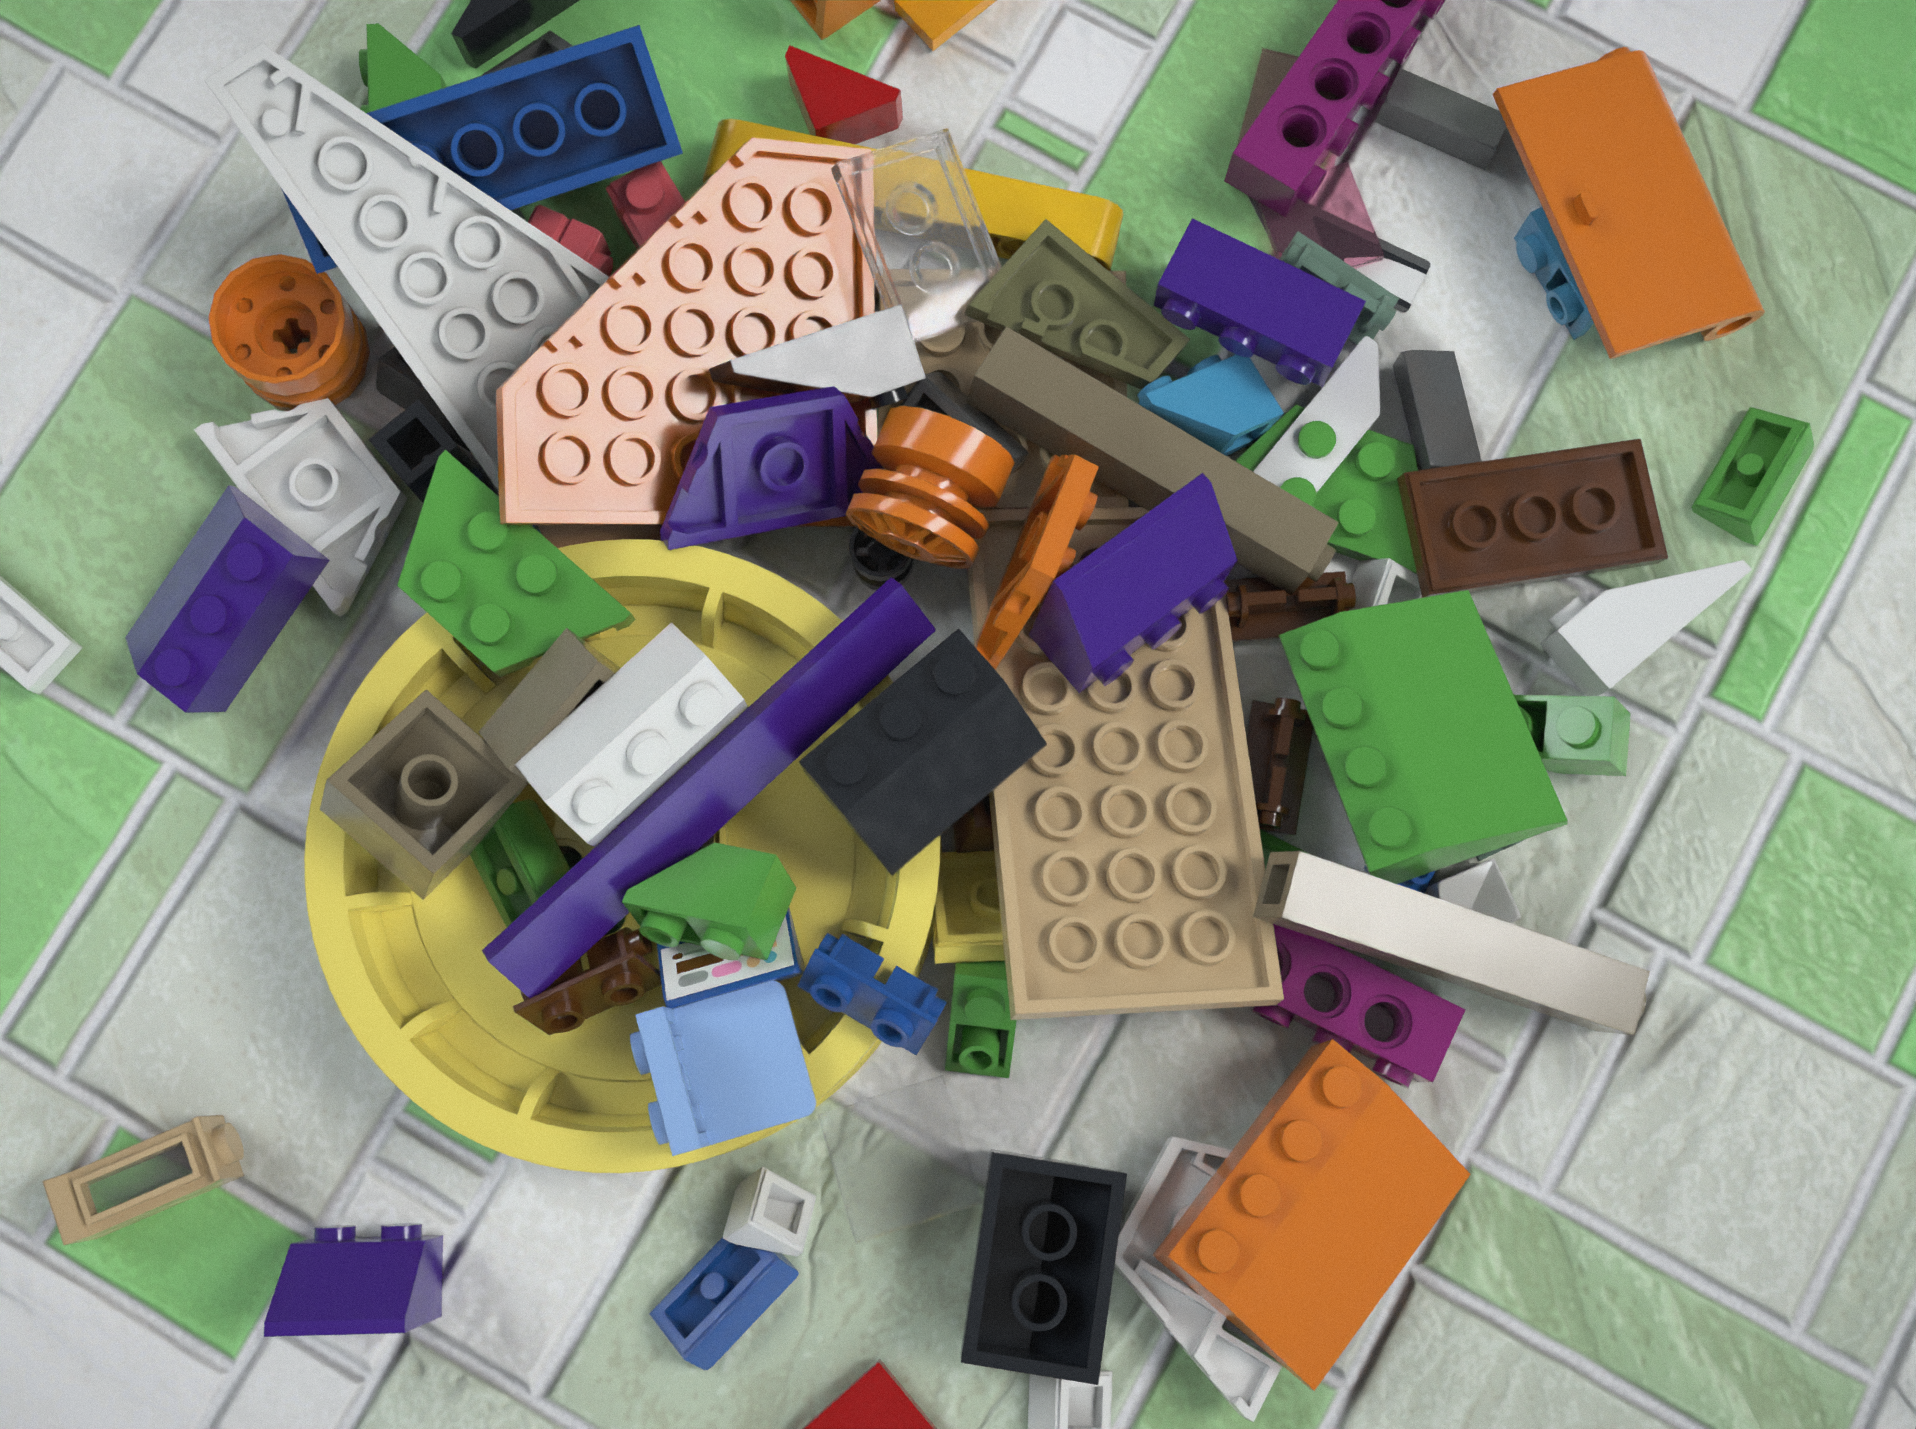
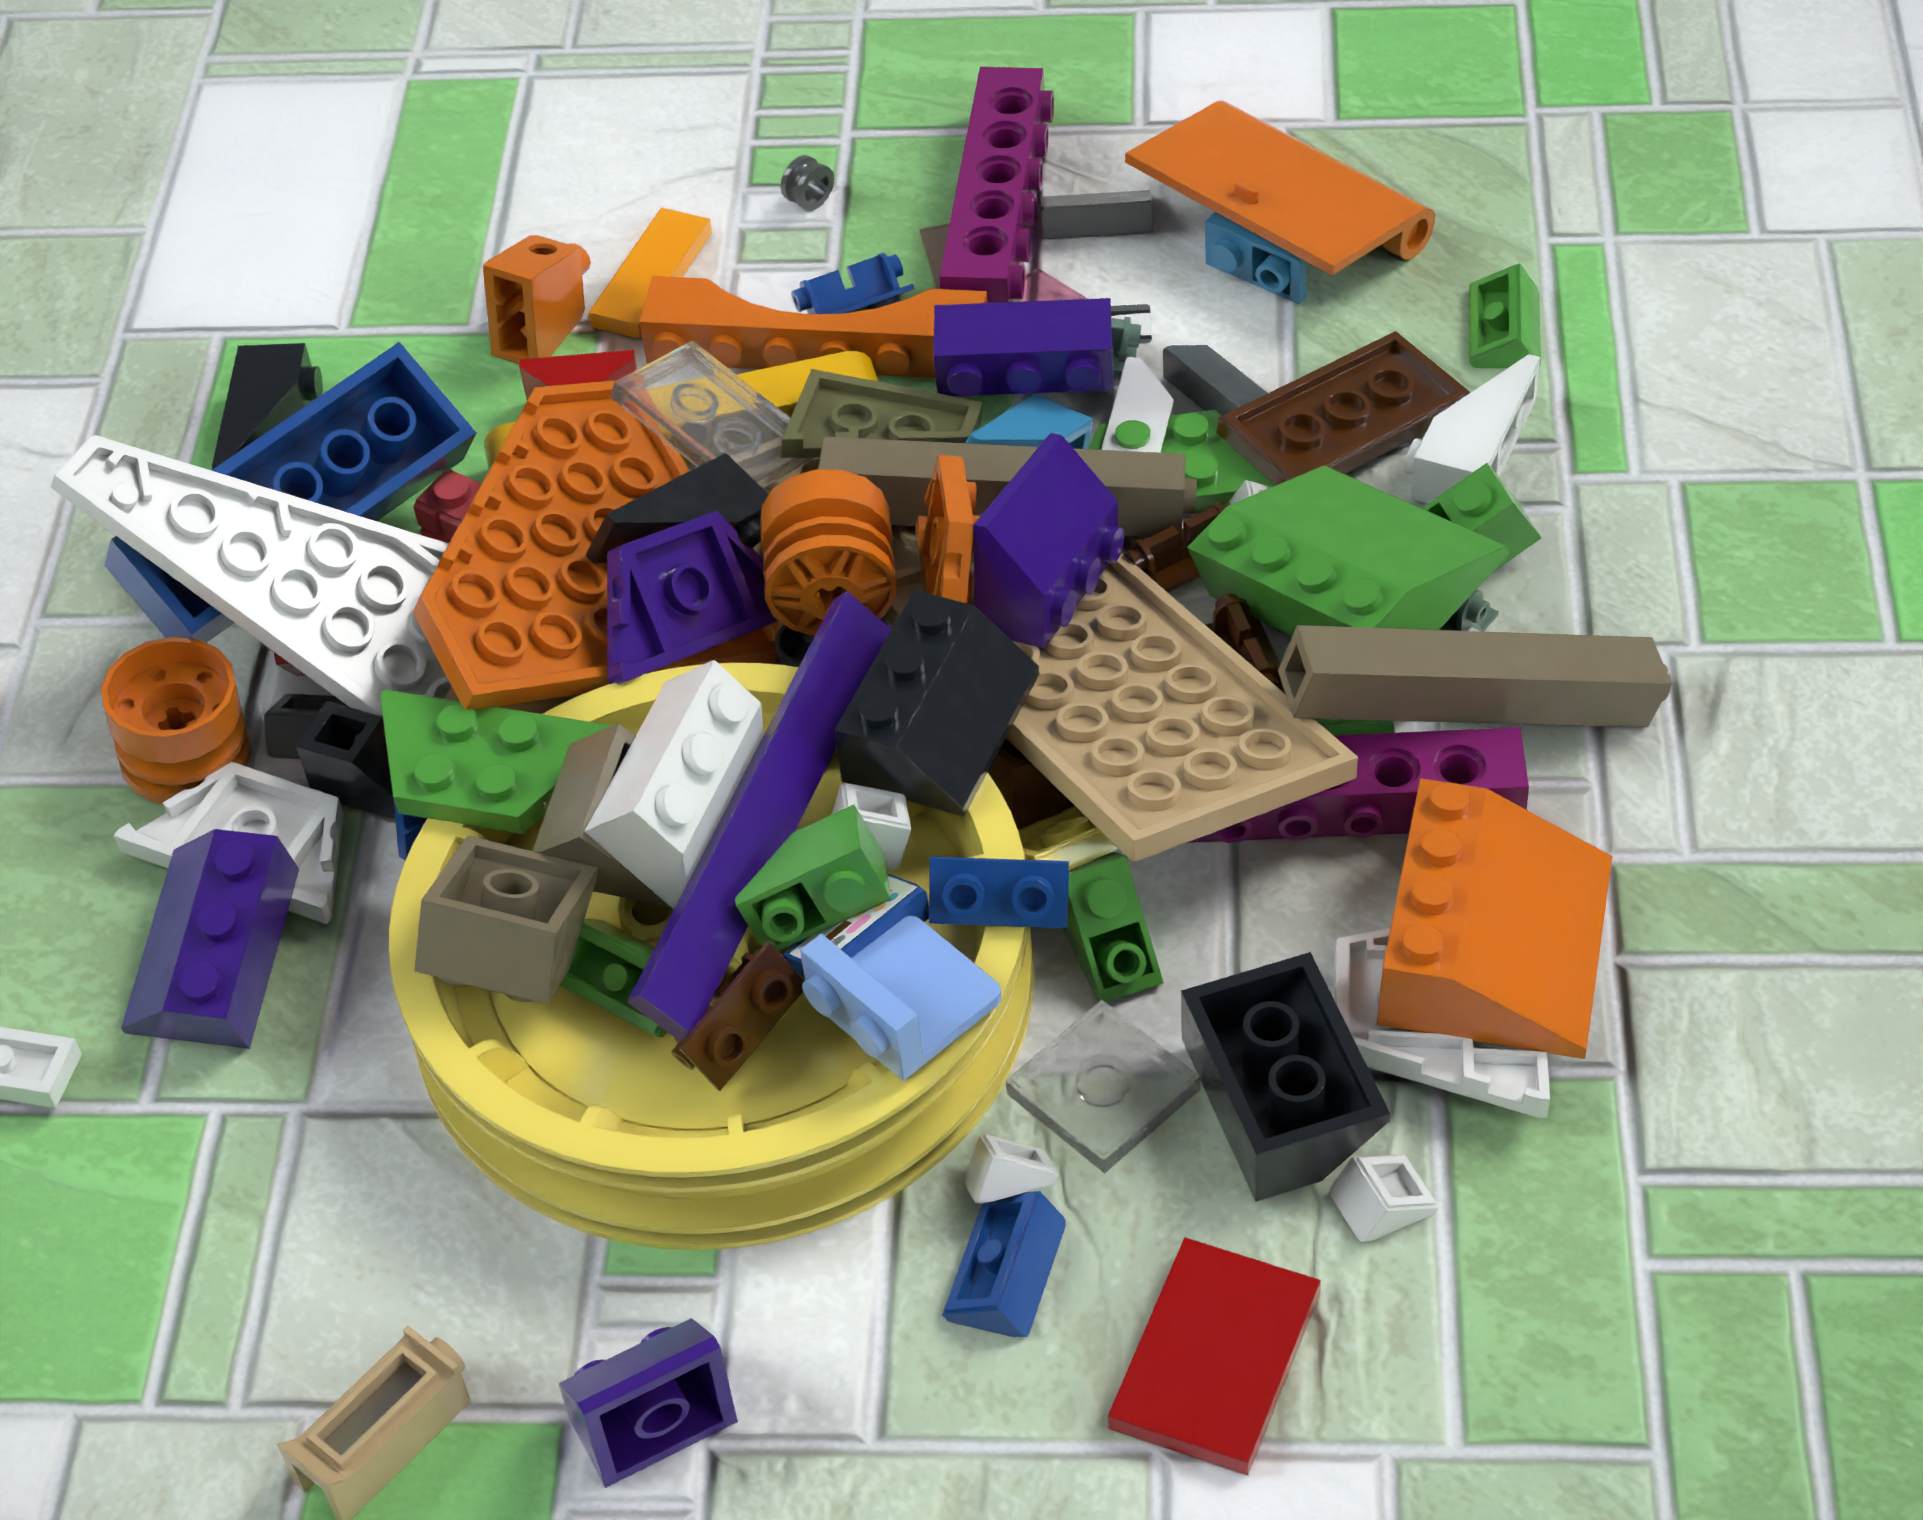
camera: 25 degrees left, 30 degrees down
none -> orange arch [639,276,987,378]
none -> blue hinge [791,252,915,314]
none -> white slope [831,783,911,870]

